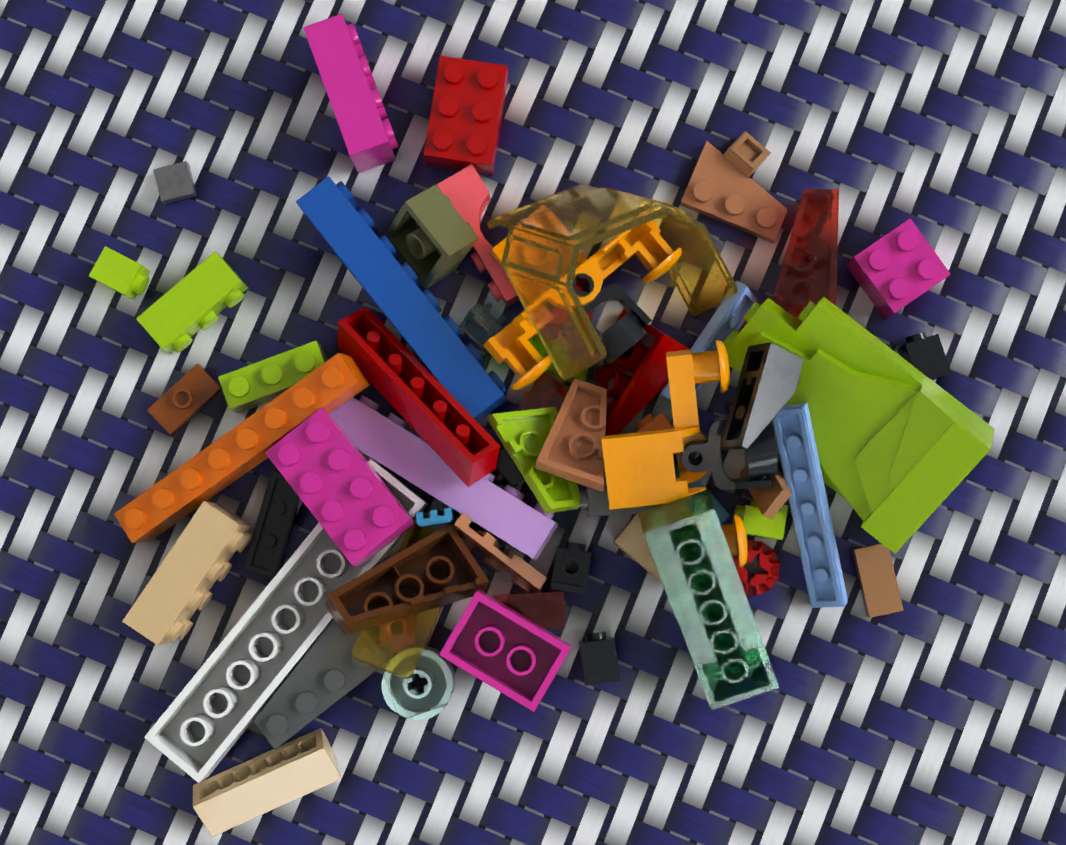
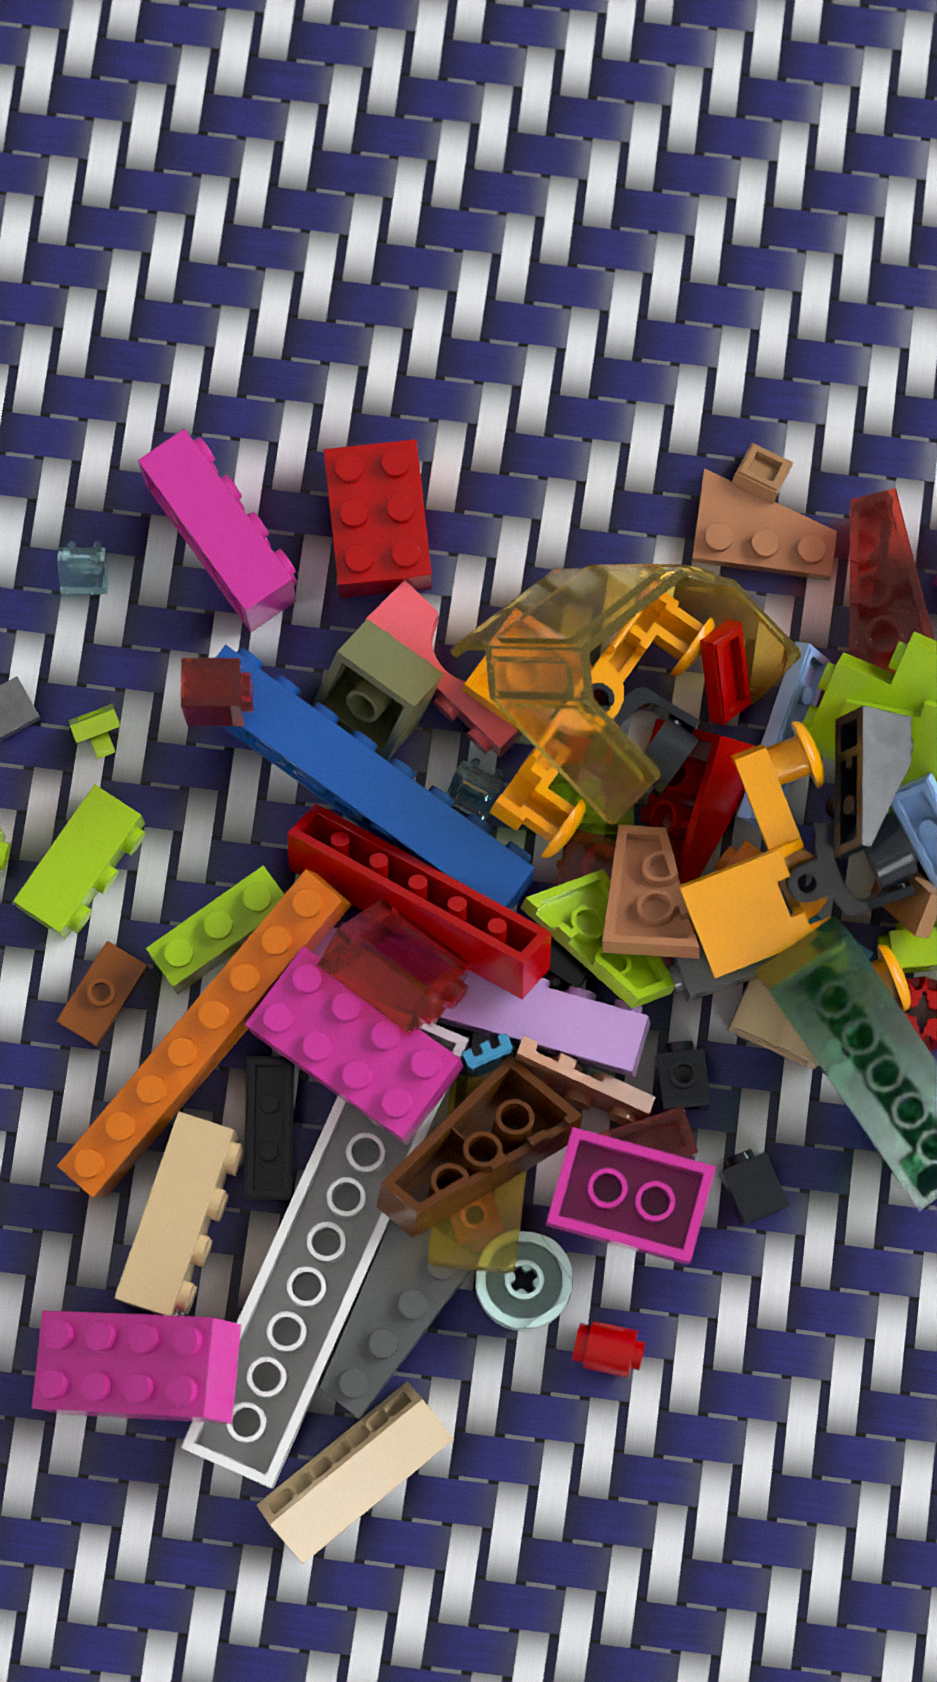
camera: 20 degrees left, 5 degrees down
none -> dark pink brick [32,1310,241,1424]
none -> clear light blue tile [57,541,108,594]
none -> lime tile [68,704,121,759]
none -> clear red brick [181,658,254,726]
none -> clear red window [317,899,473,1034]
none -> red brick [572,1321,646,1378]
none -> red tile [700,619,751,725]

